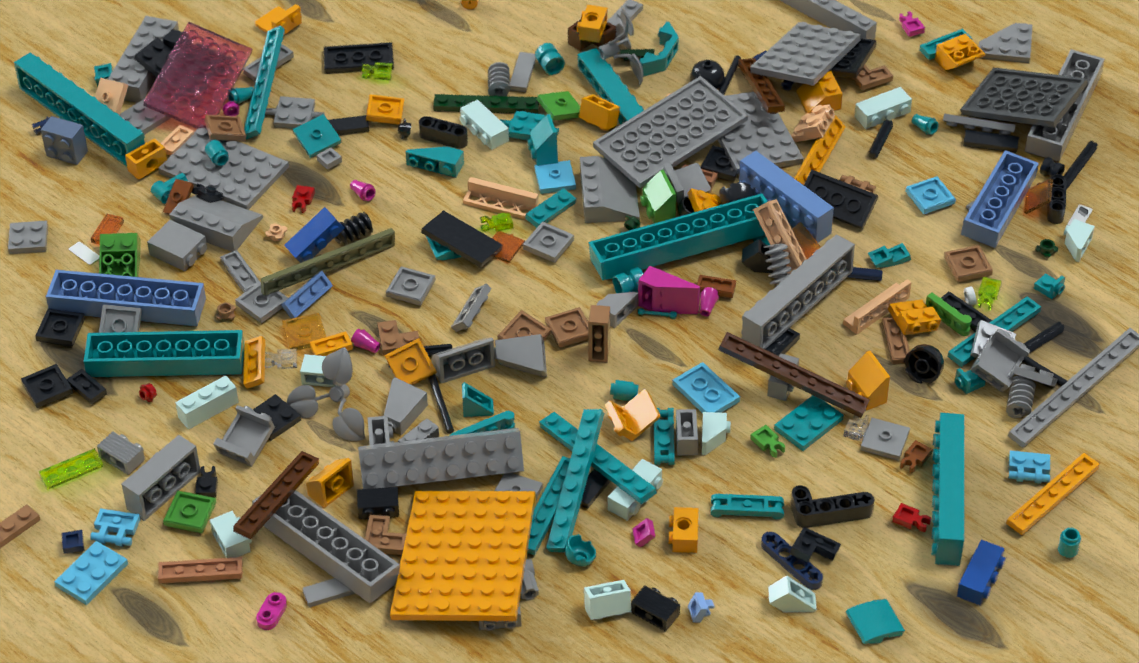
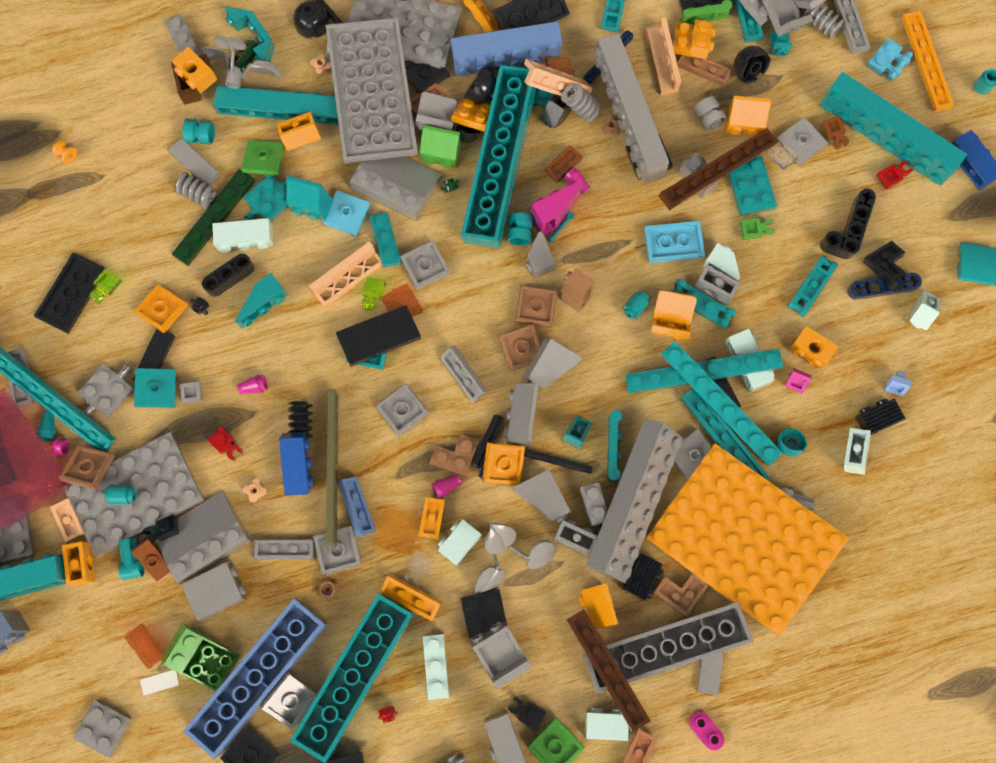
camera: 60 degrees left, 30 degrees up
none -> light grey wheel [694,96,727,131]

